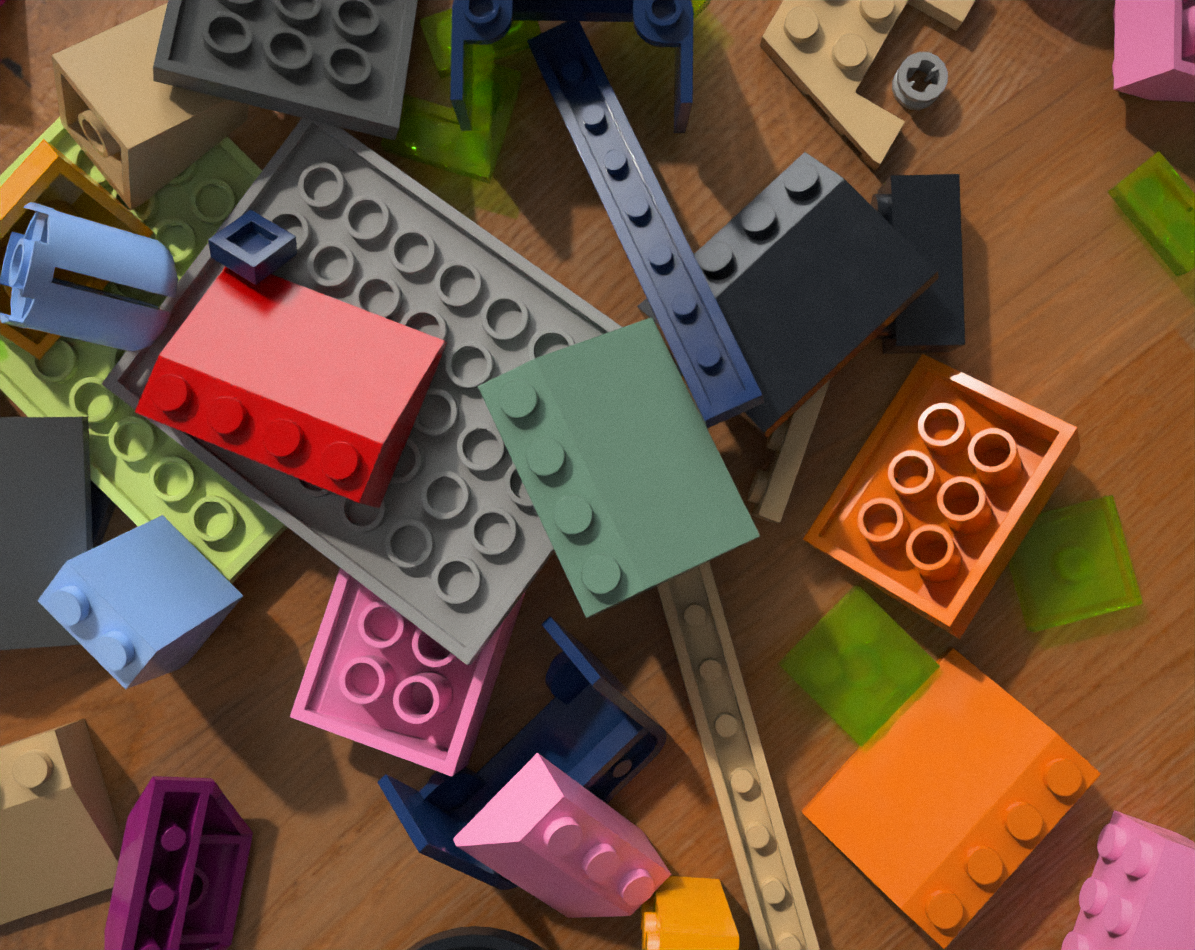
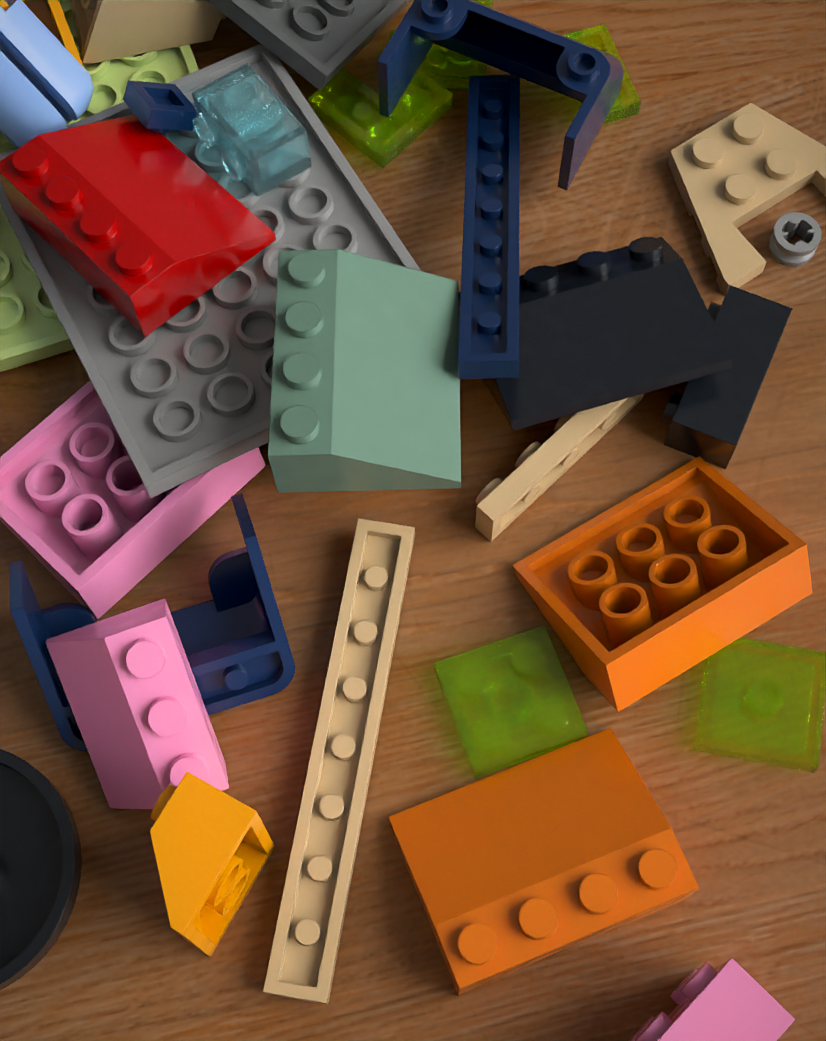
camera: 30 degrees right, 20 degrees down
none -> clear light blue brick [192,63,312,197]

